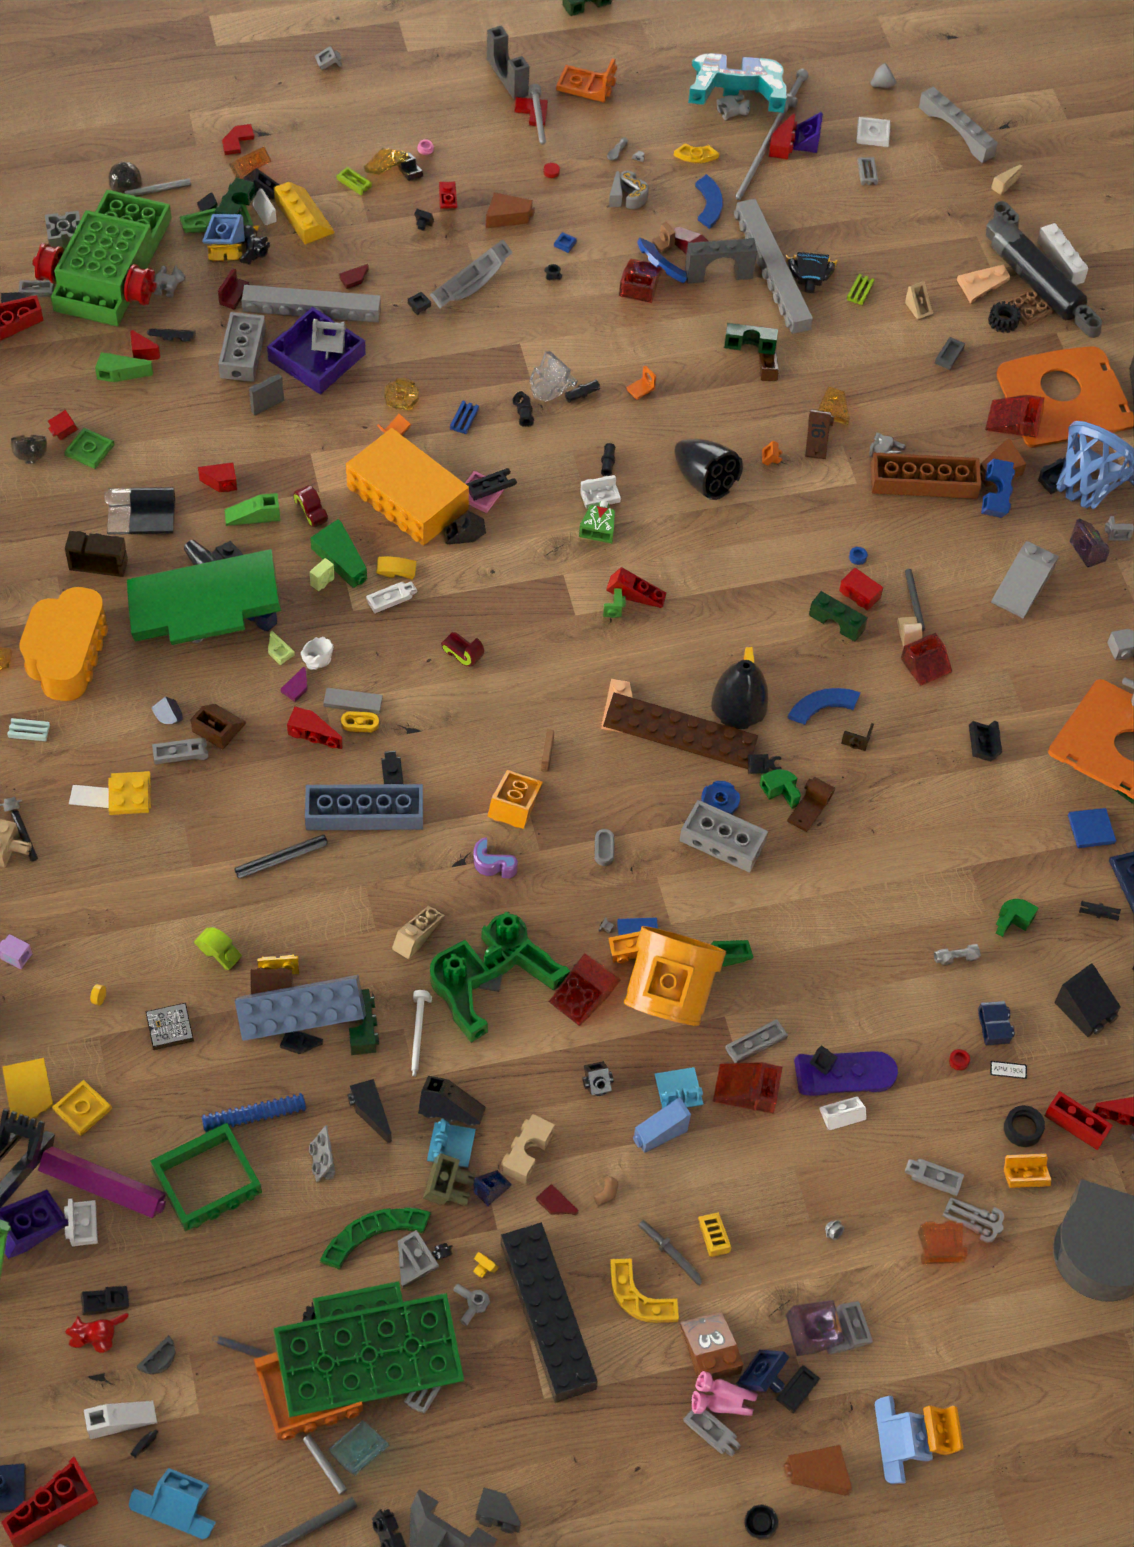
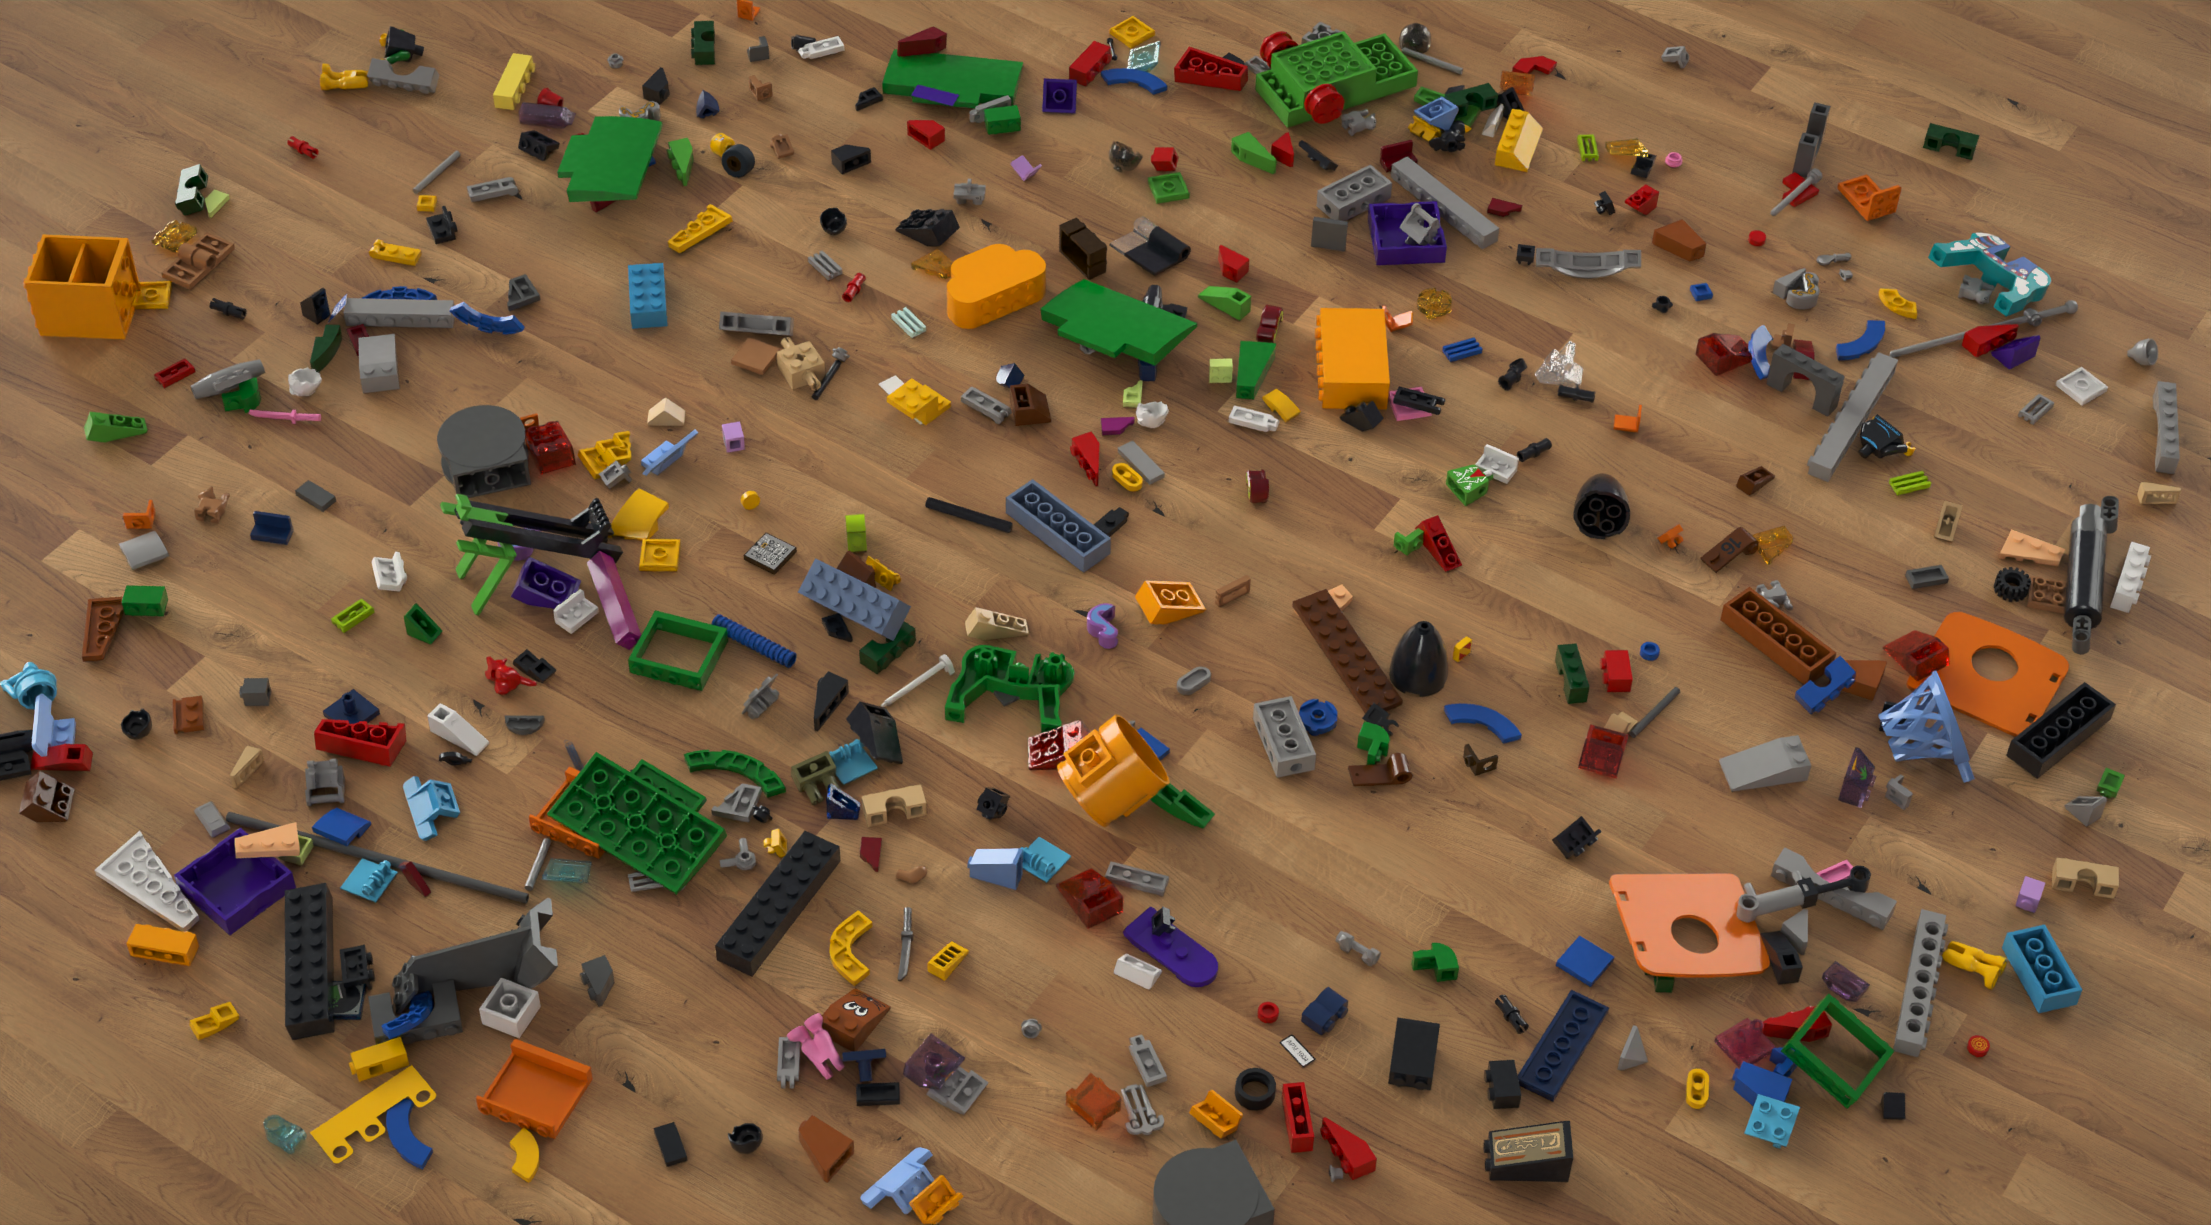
camera: 50 degrees right, 10 degrees down
dark green arch [724,323,778,355] -> none

